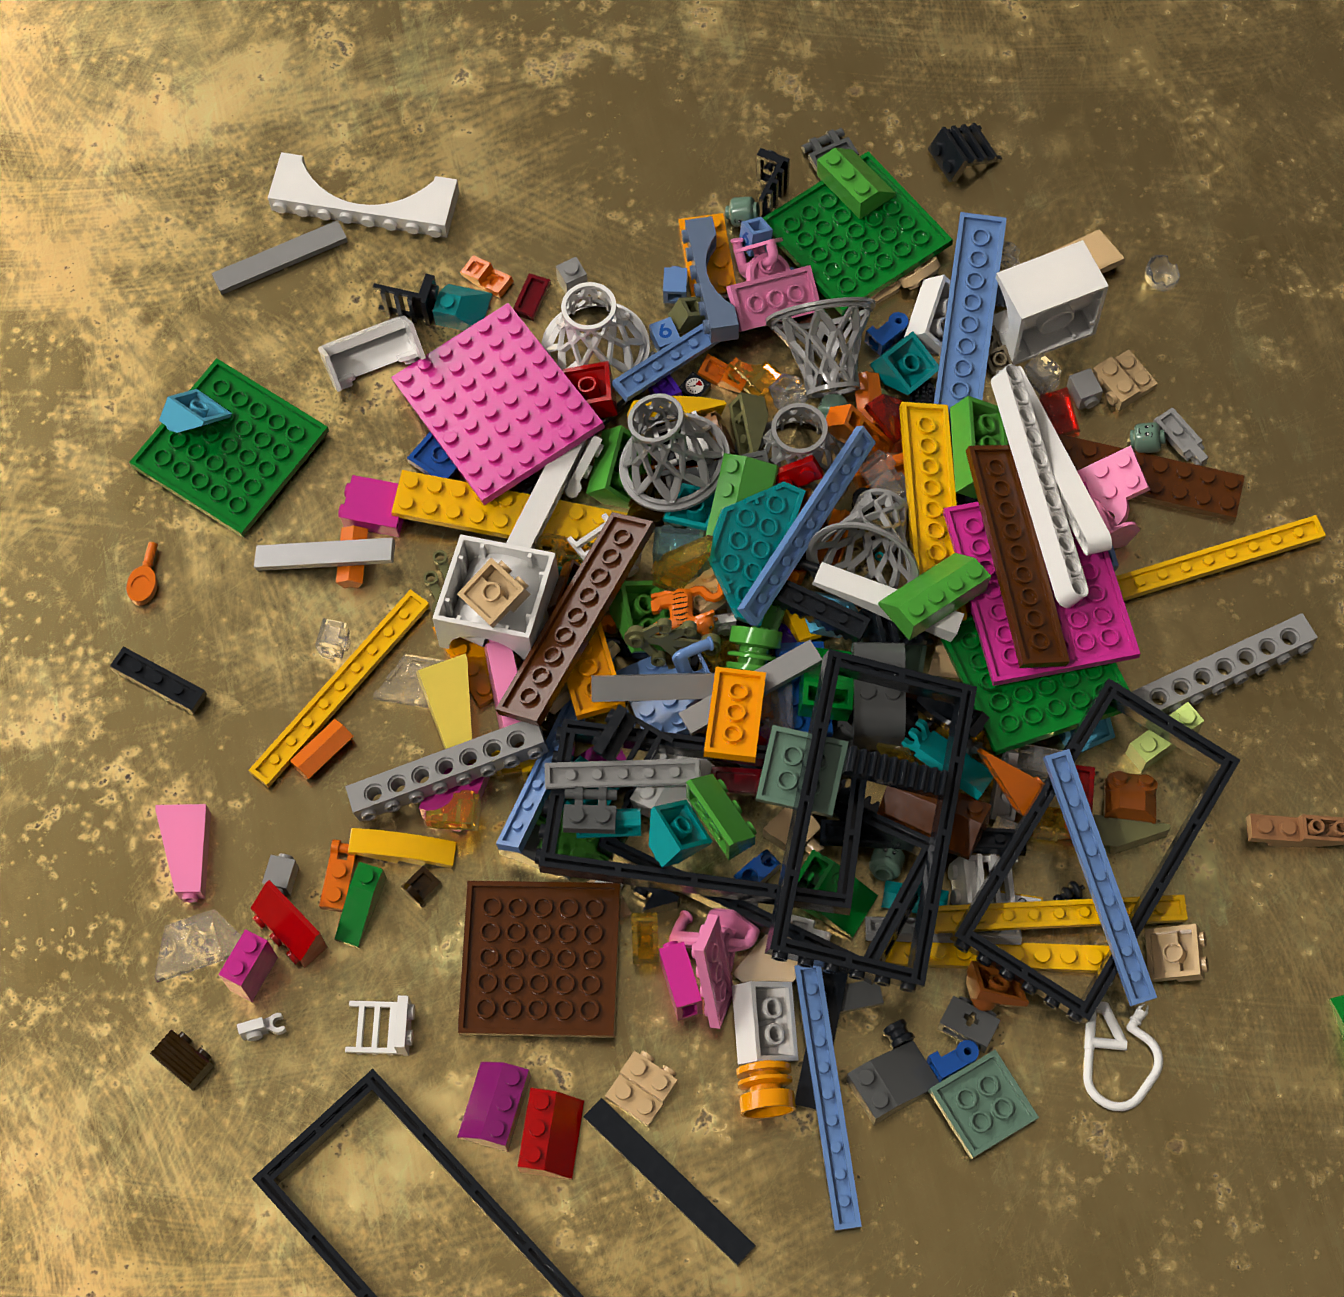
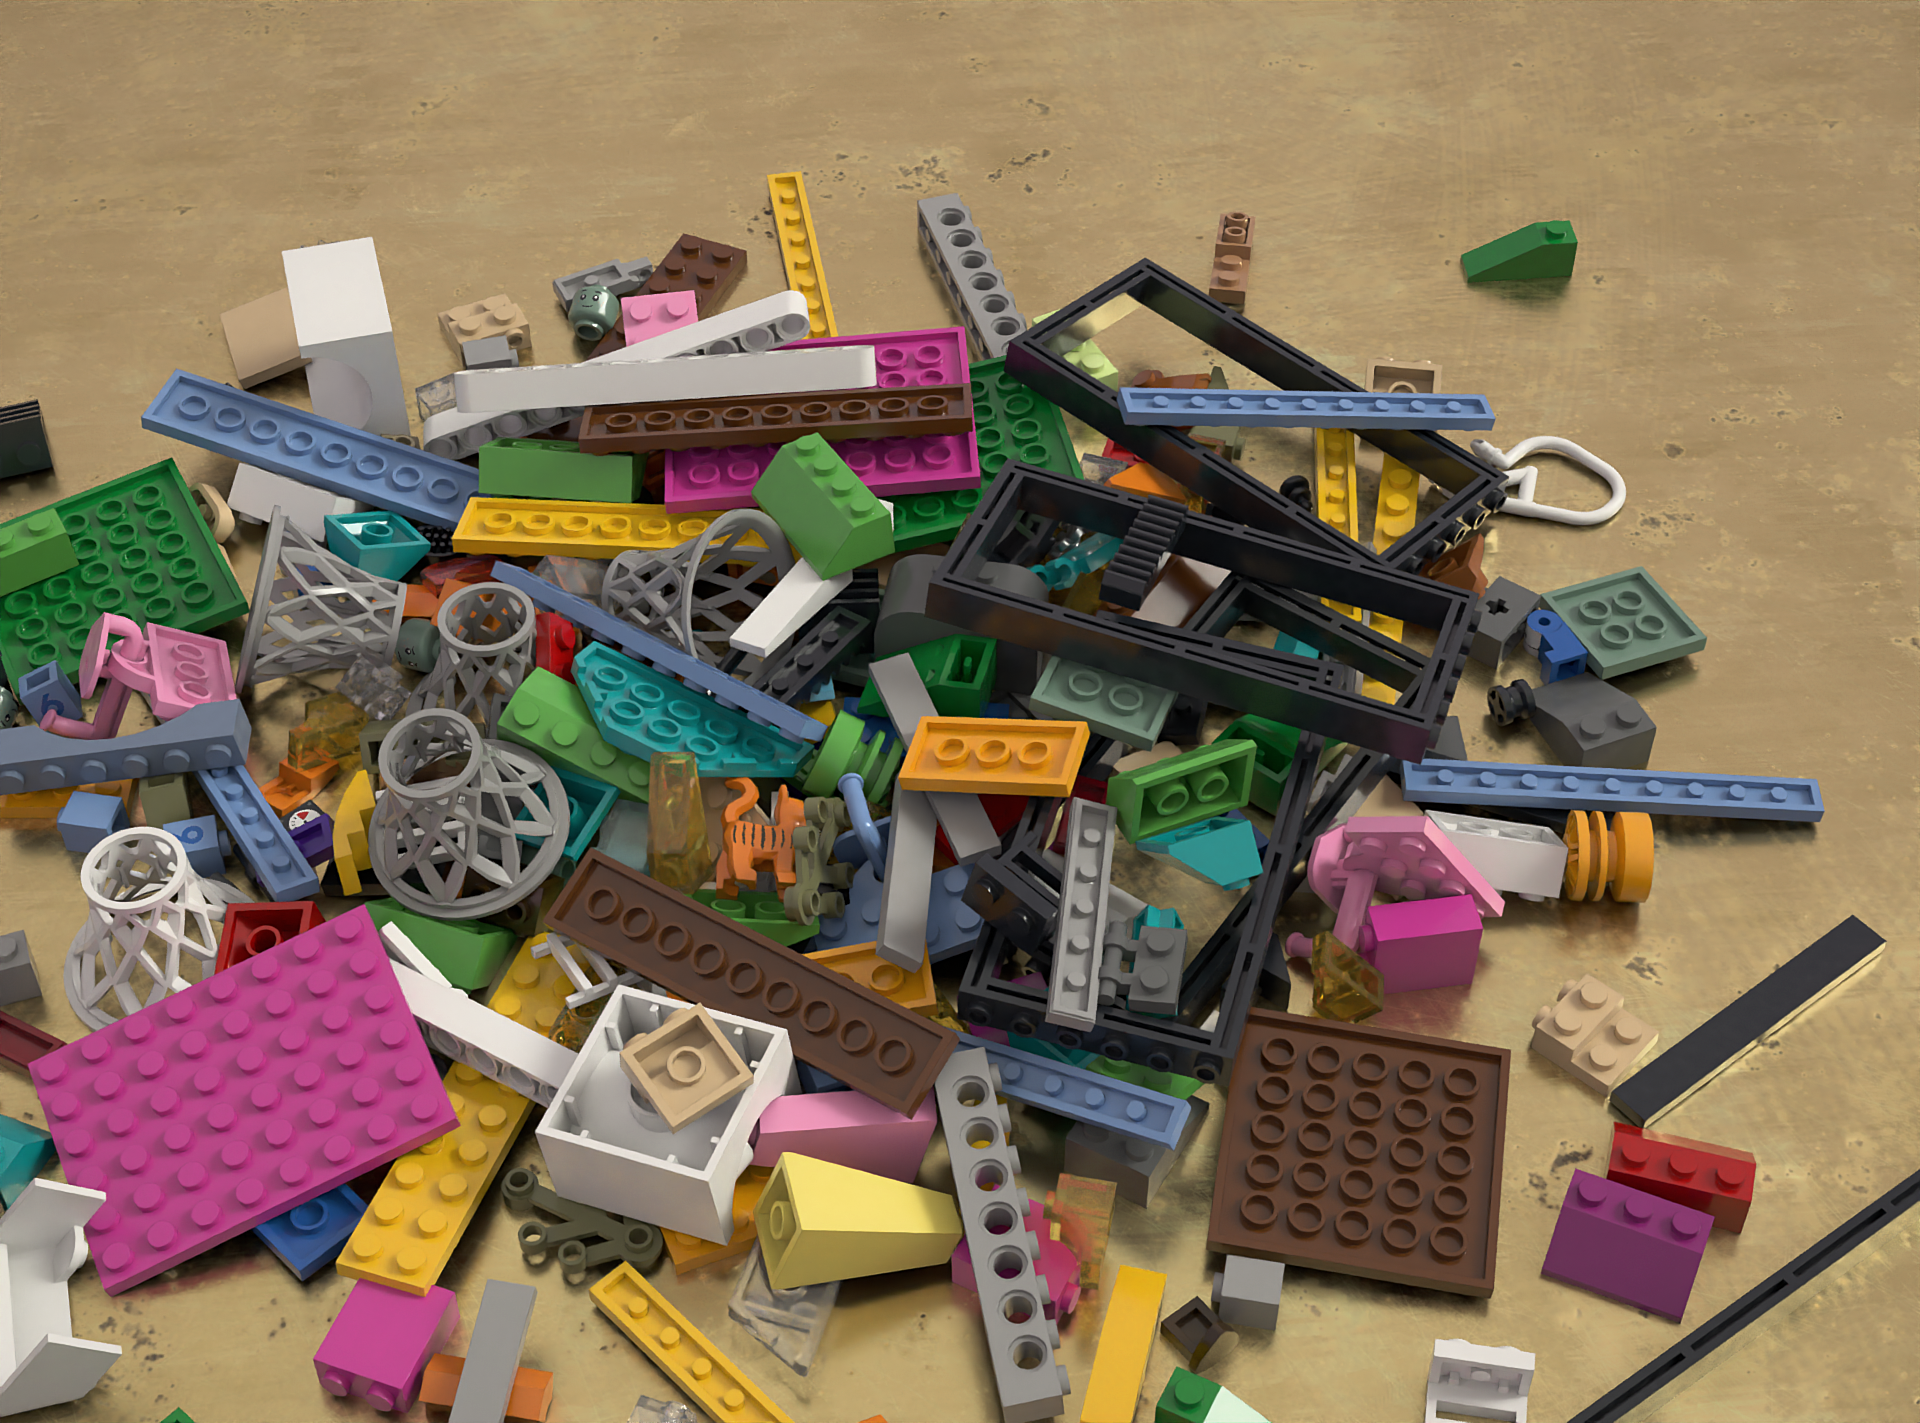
camera: 85 degrees left, 20 degrees down
none -> light grey brick [1211,1255,1285,1330]

